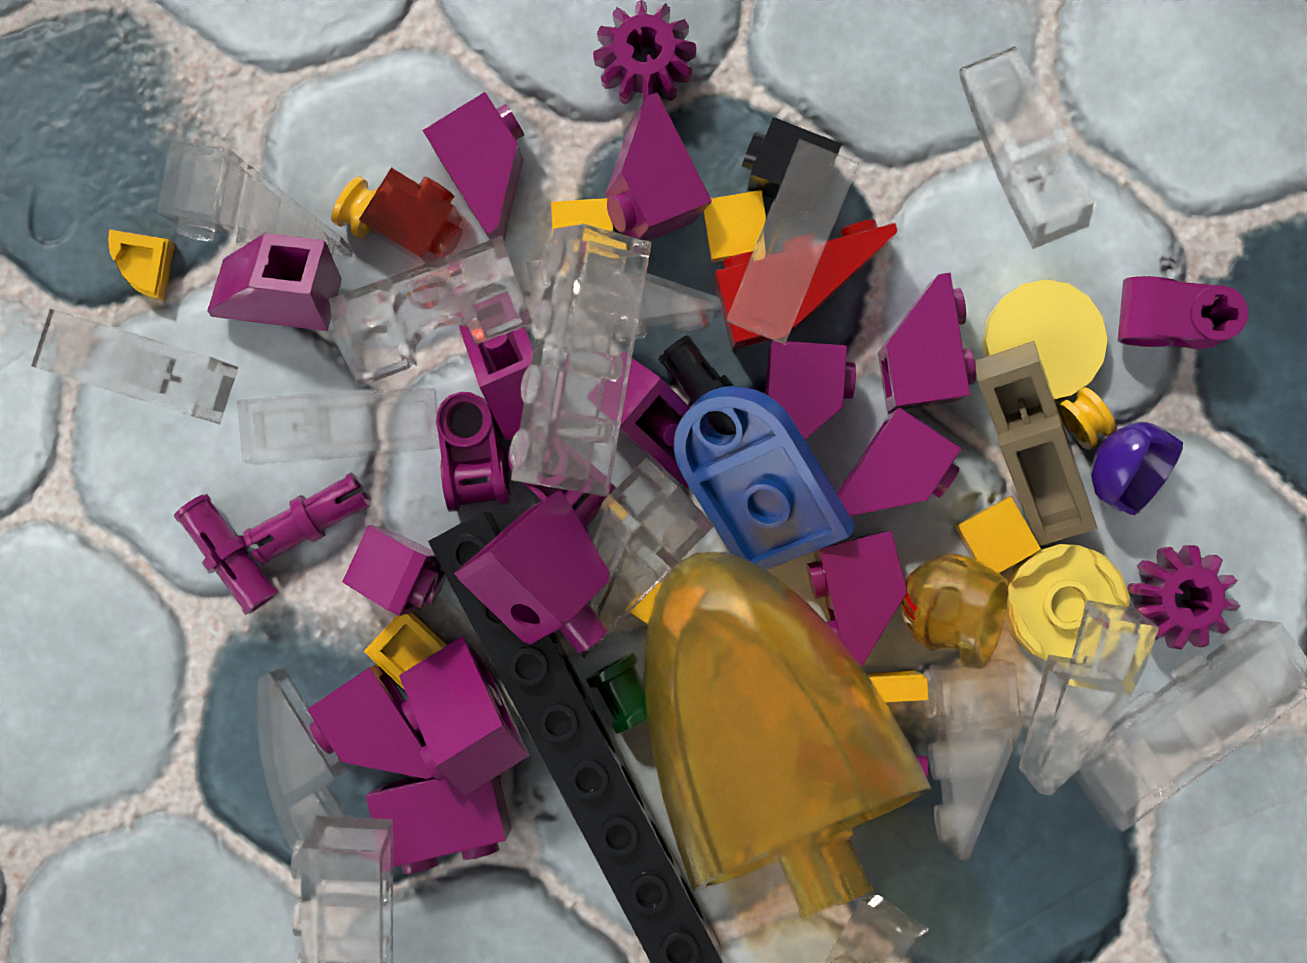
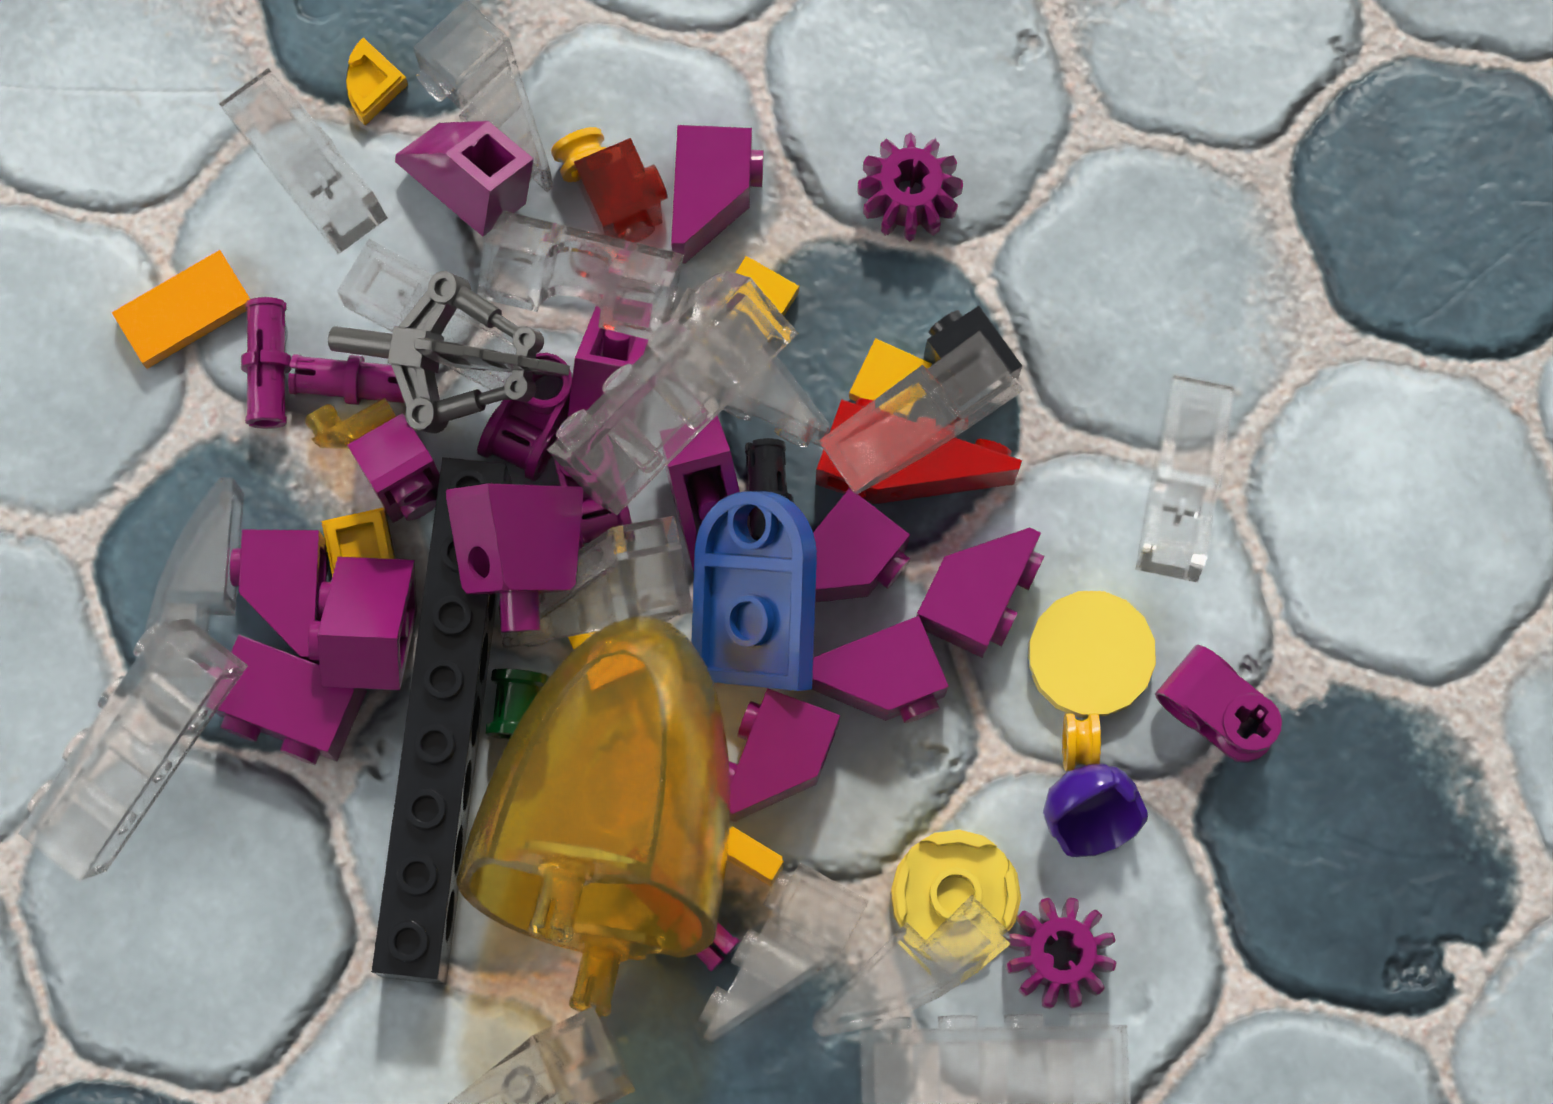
camera: 25 degrees right, 10 degrees down
magenta slope [605,92,712,248] -> none
clear yellow helmet [900,554,1009,669] -> none
yellow tile [954,496,1041,579] -> none
dark tan slope [975,341,1098,546] -> none
none -> light orange tile [111,250,250,369]
none -> clear yellow arm [305,397,396,449]
none -> dark grey bar [328,271,570,434]

